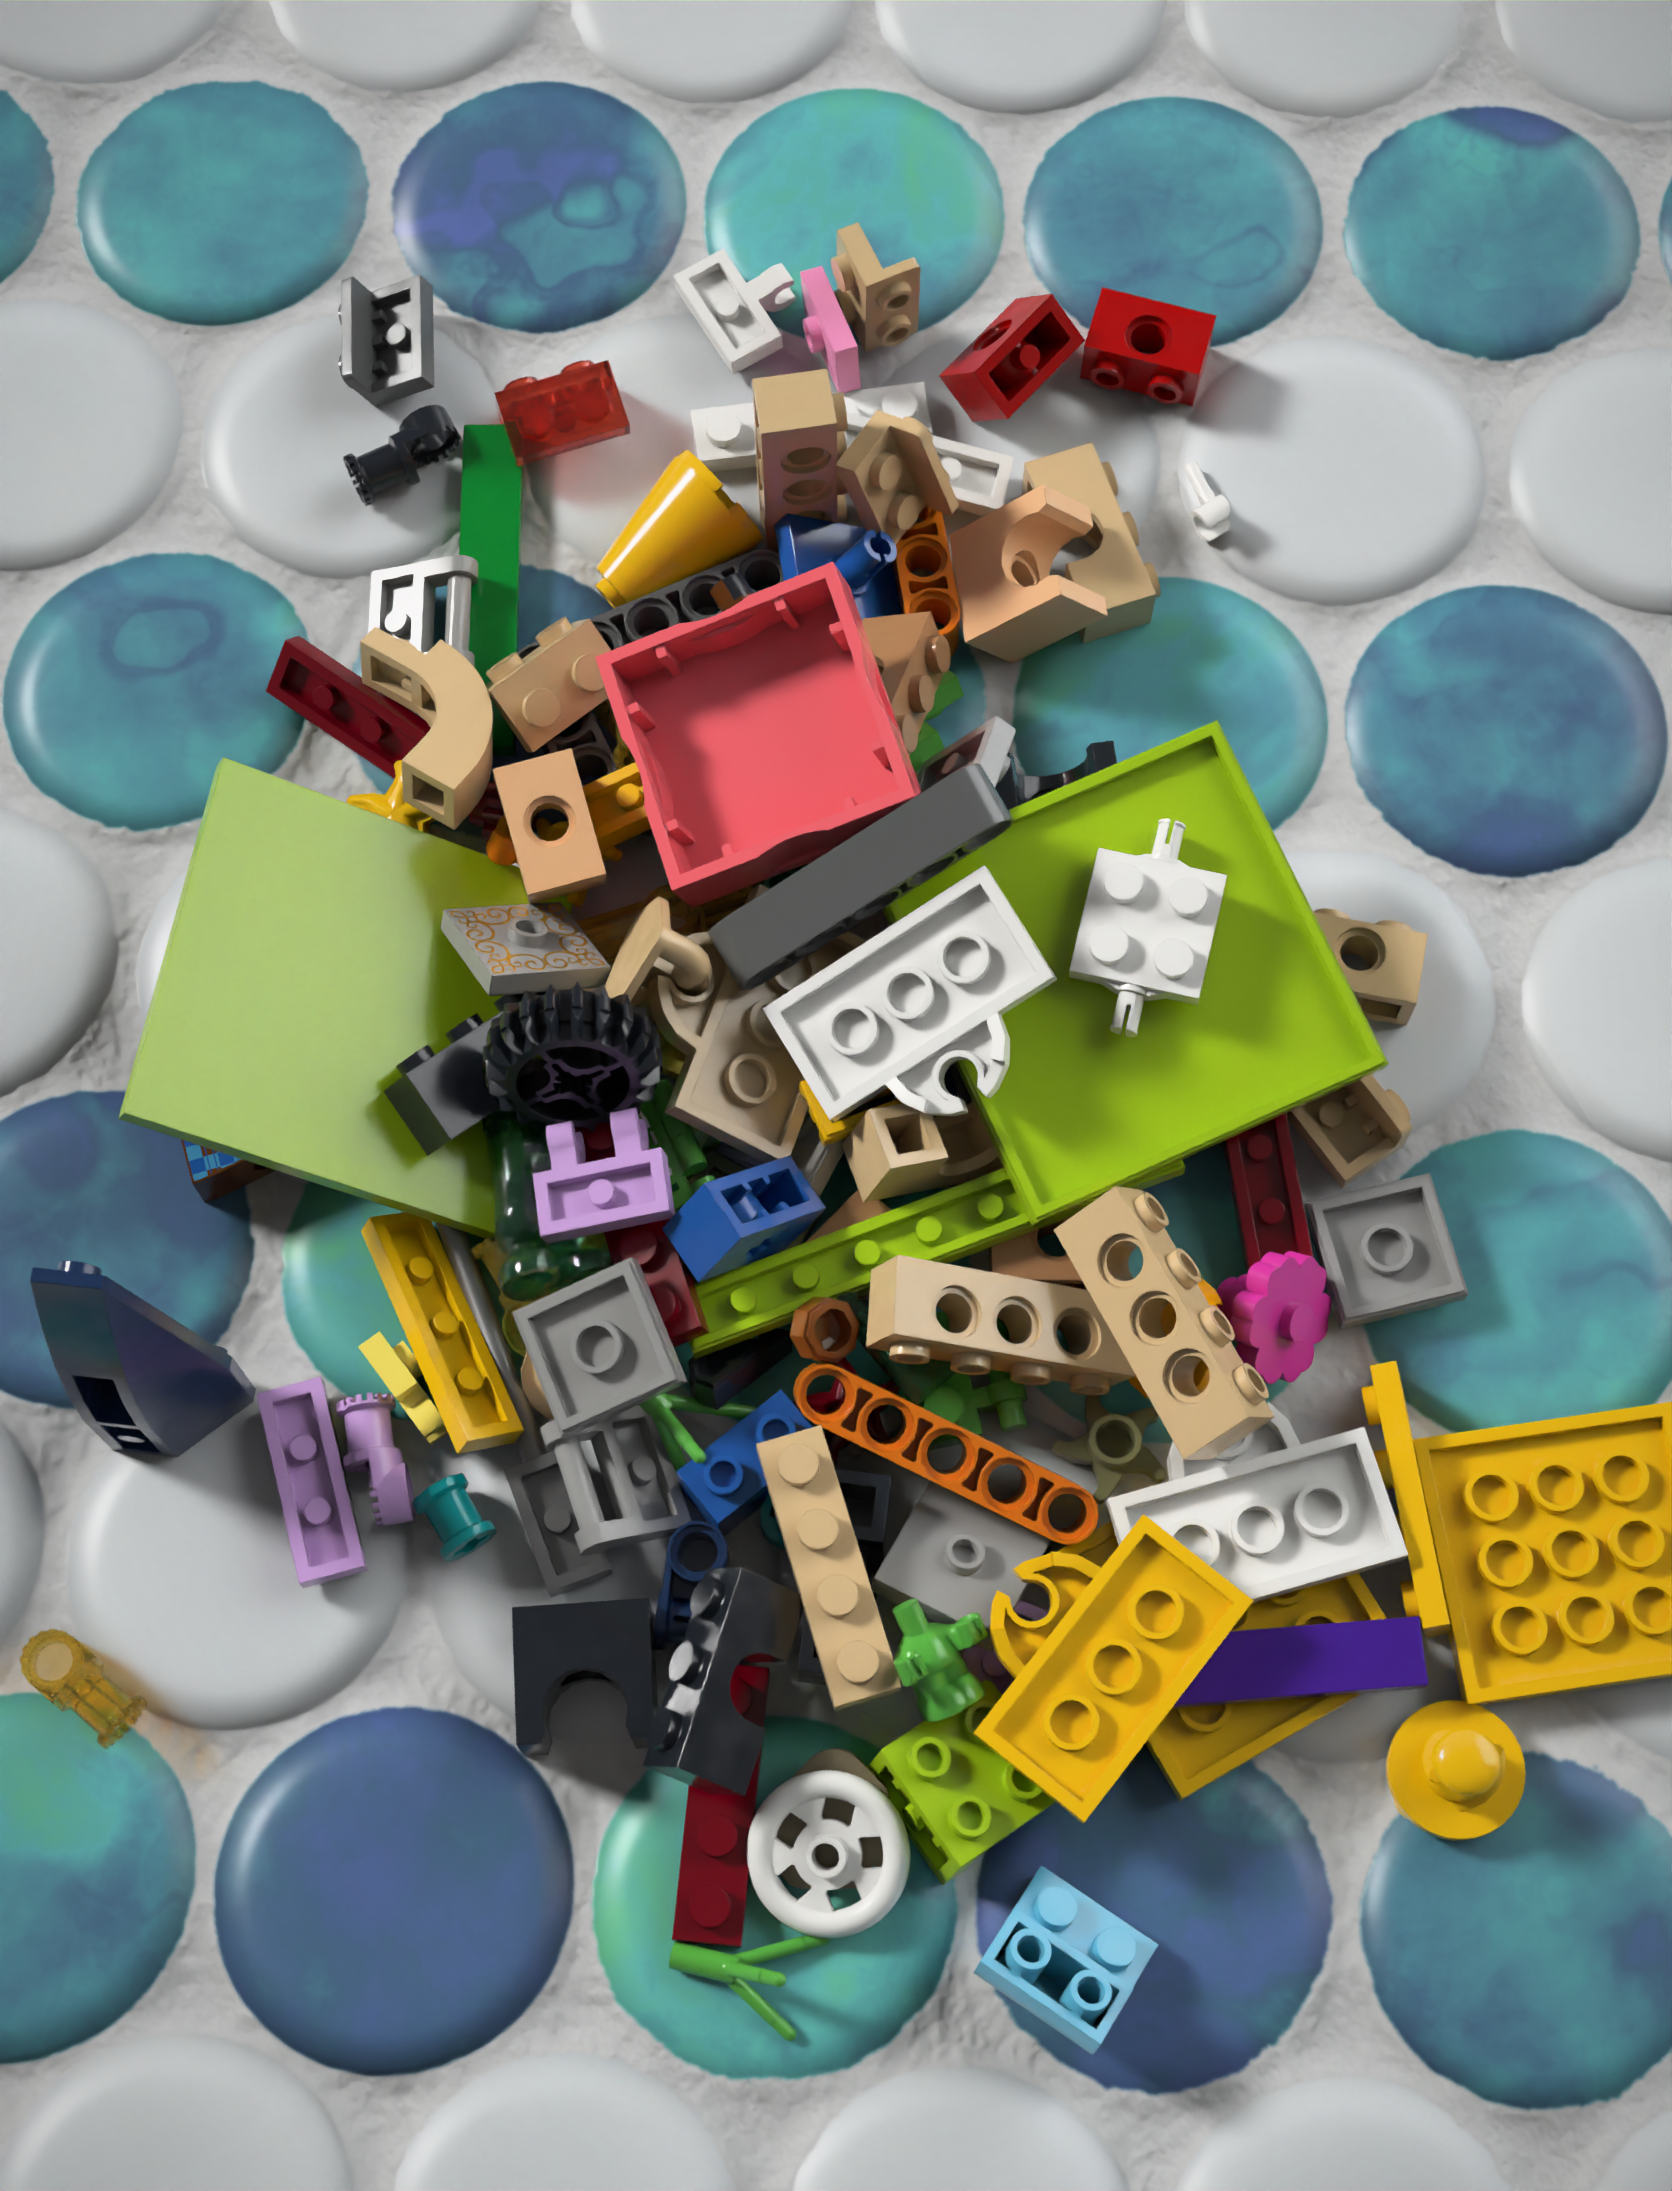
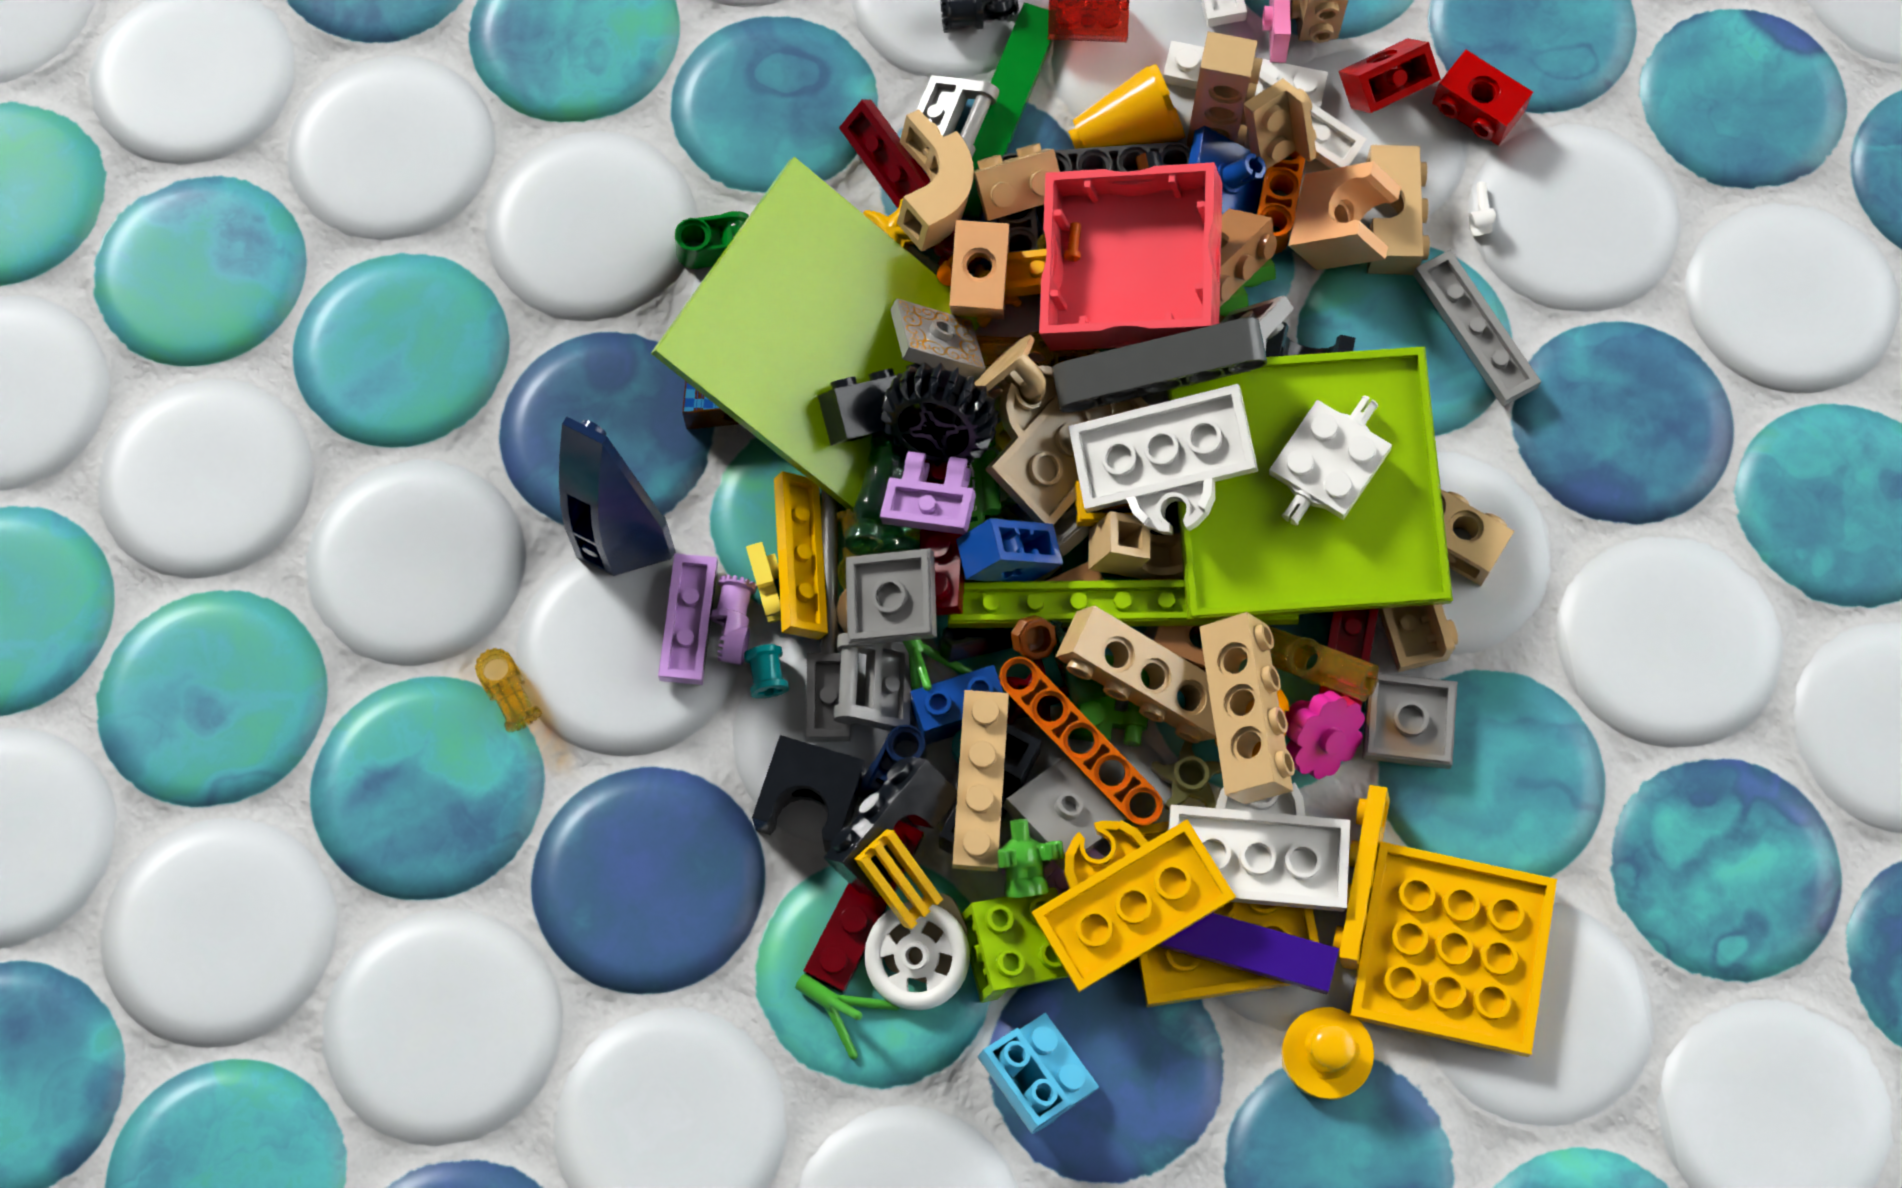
camera: 20 degrees right, 0 degrees up
none -> green piece [675,211,749,269]
none -> yellow tile [854,829,943,929]
none -> orange piece [1063,222,1081,262]
none -> clear yellow piece [1268,625,1379,702]
none -> light grey plate [1413,249,1541,407]

